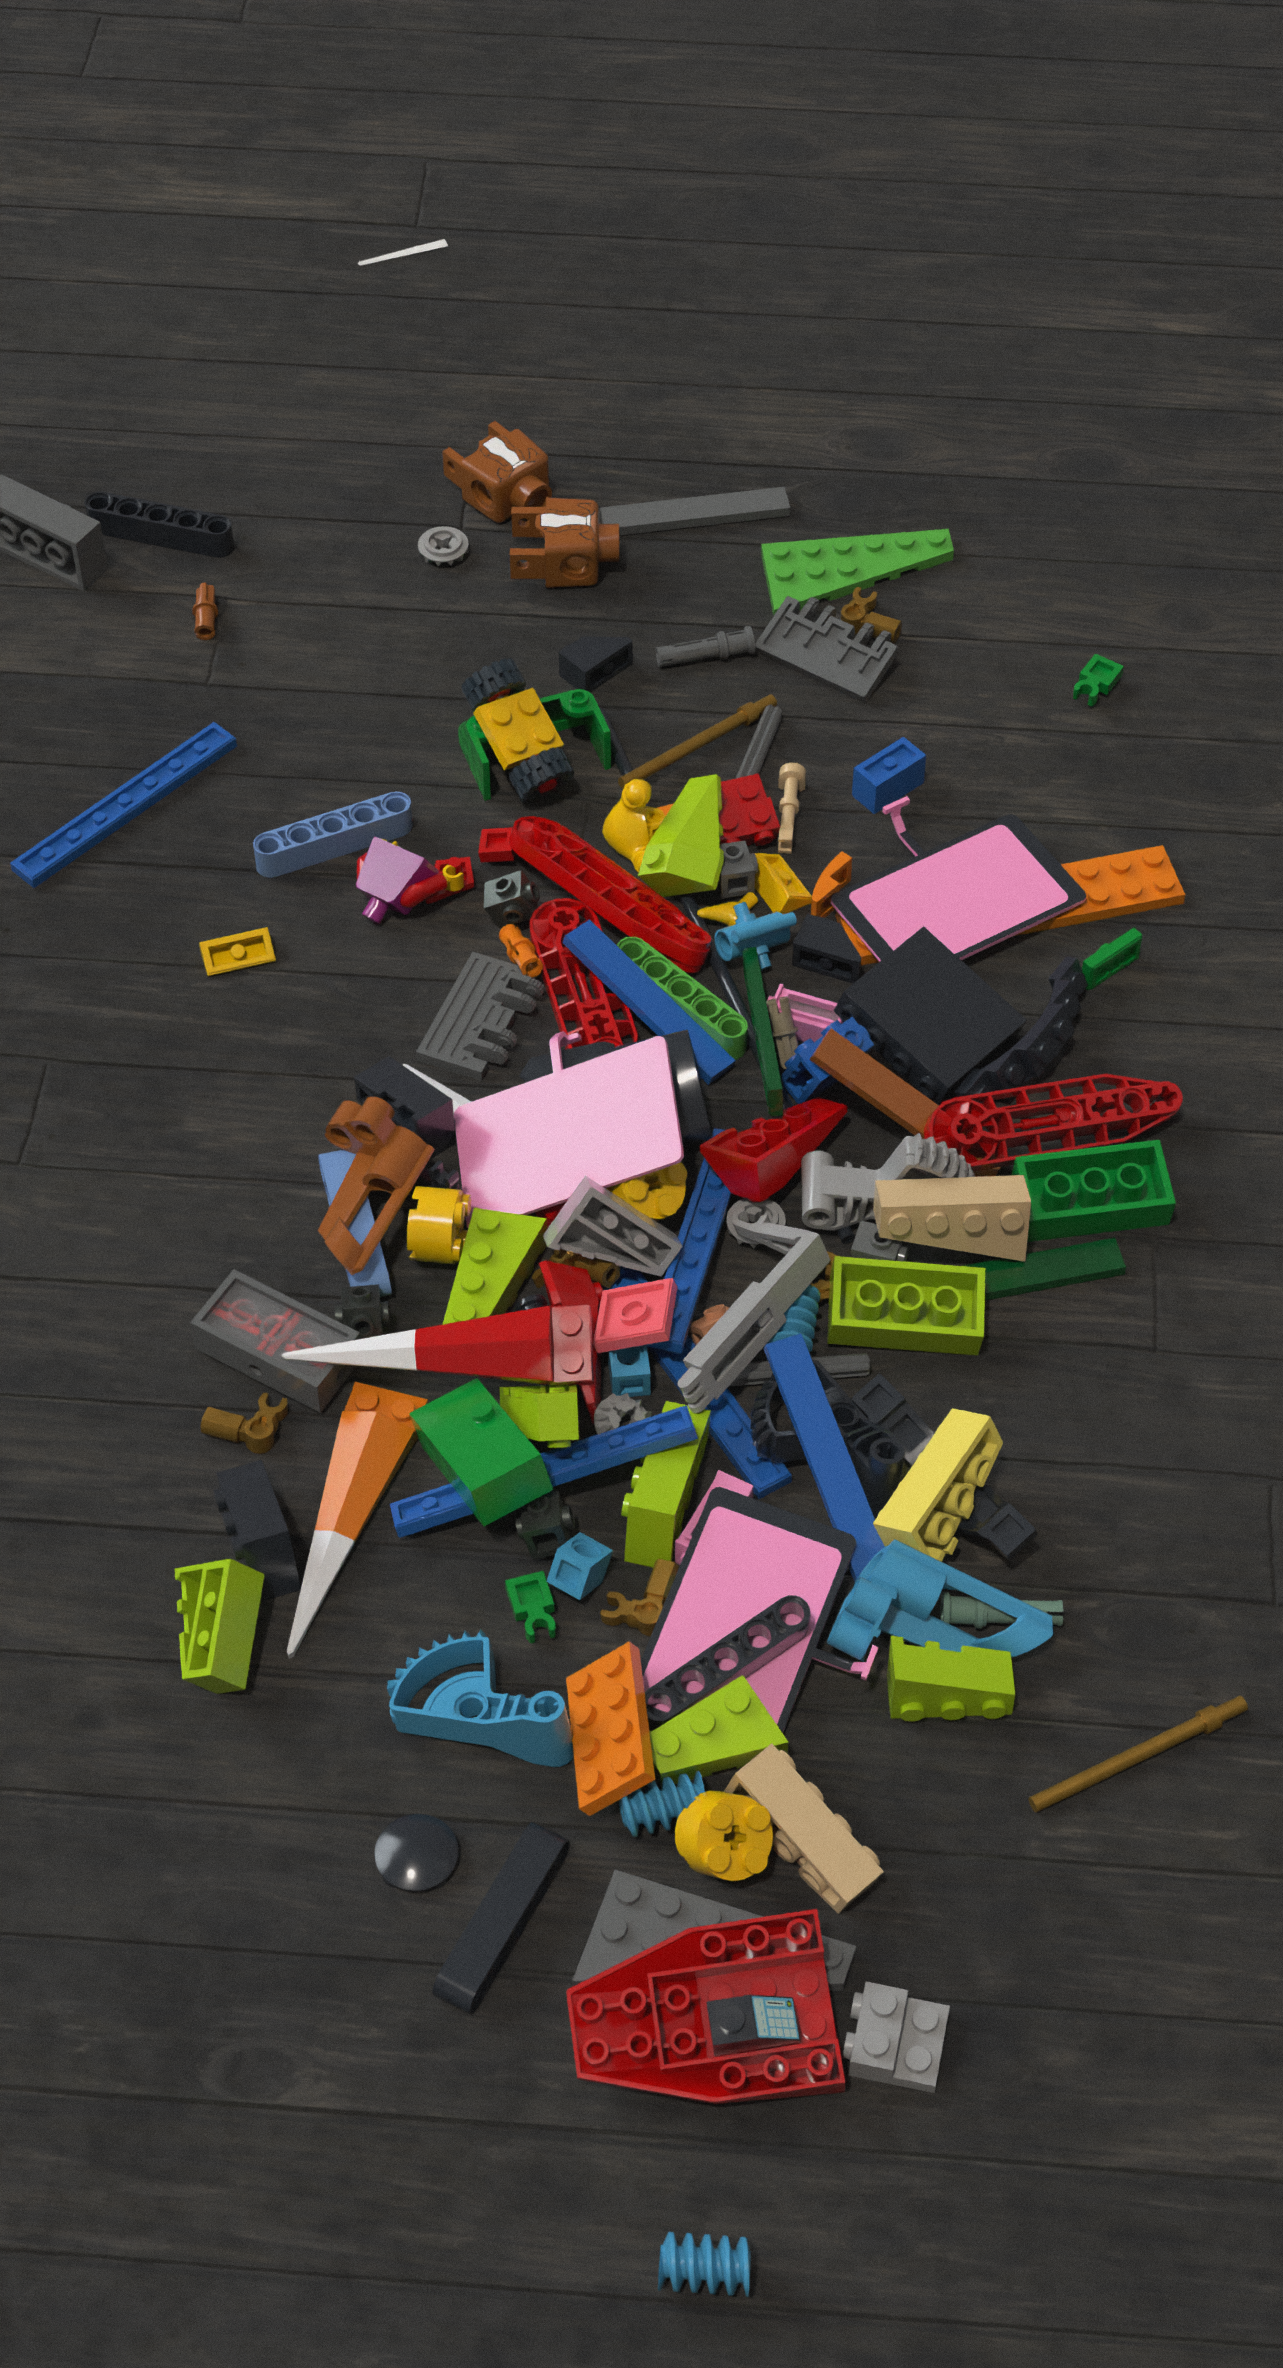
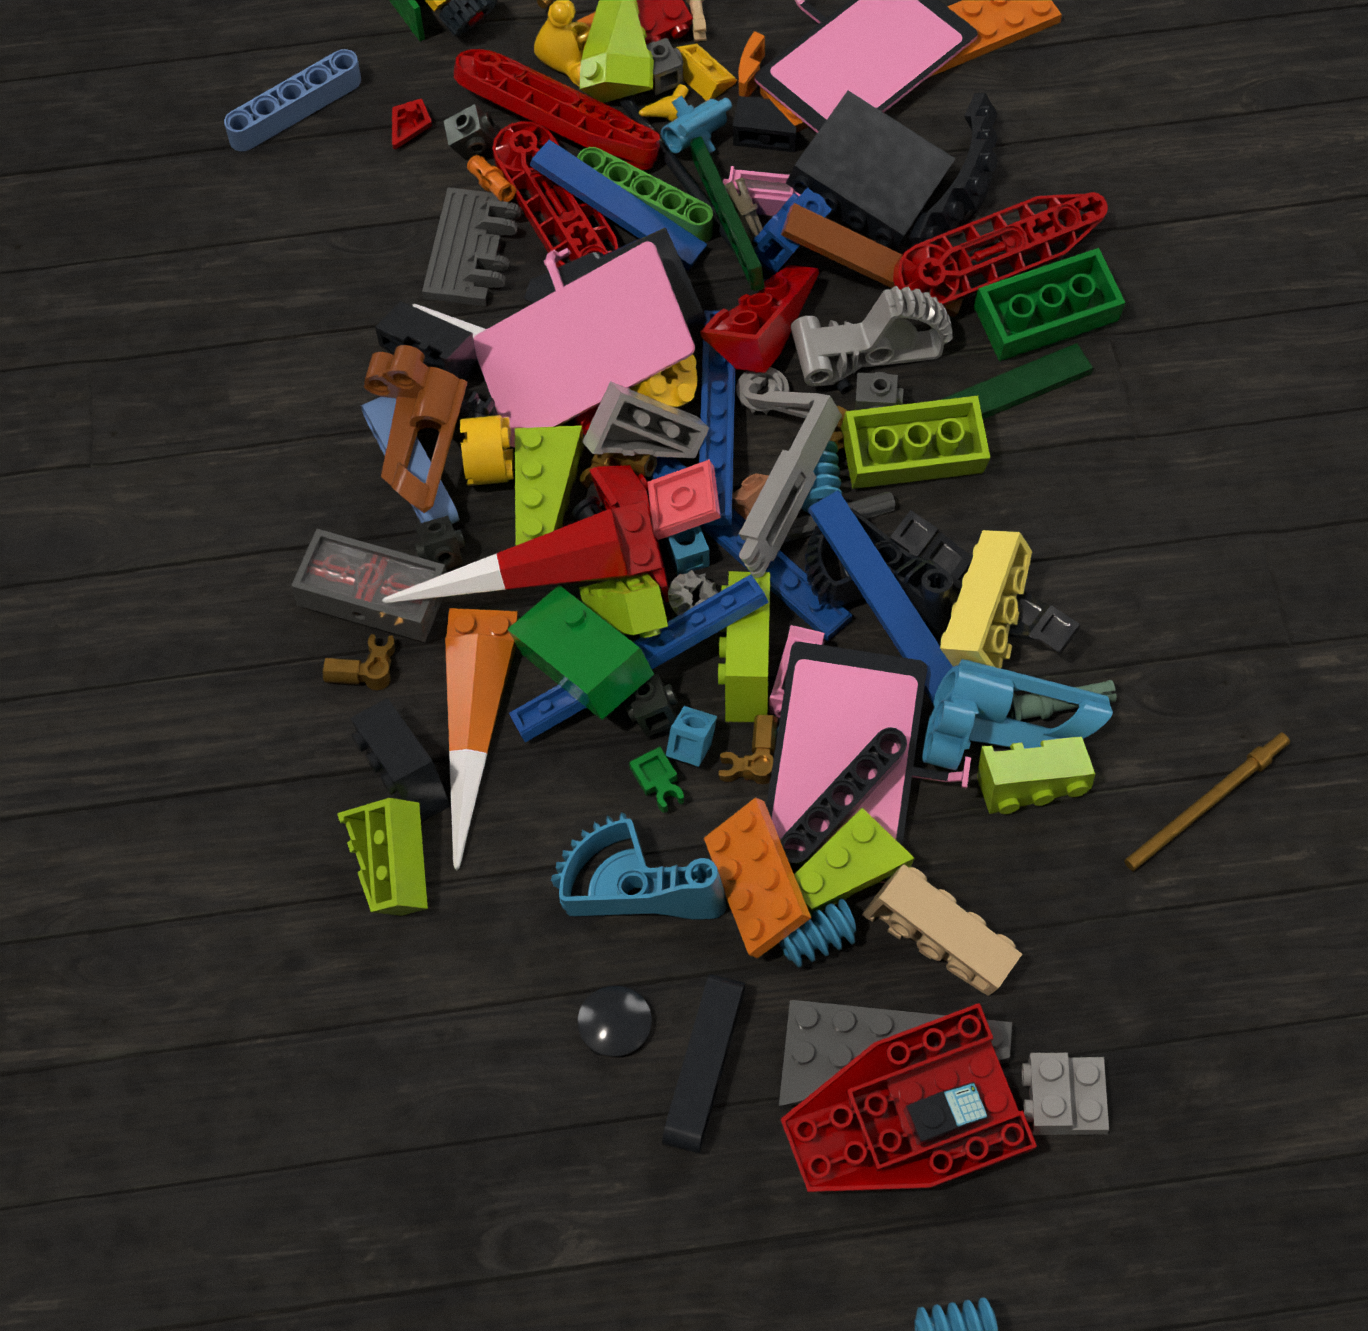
camera: 10 degrees left, 10 degrees up
blue tile [10,722,237,888] -> none
yellow slope [199,927,276,976] -> none
torso [356,836,464,924] -> none
red plate [478,827,515,863] -> none
yellow brick [675,1791,773,1881] -> none
tan wedge [873,1175,1031,1262] -> none
green plate [1082,928,1142,991] -> none

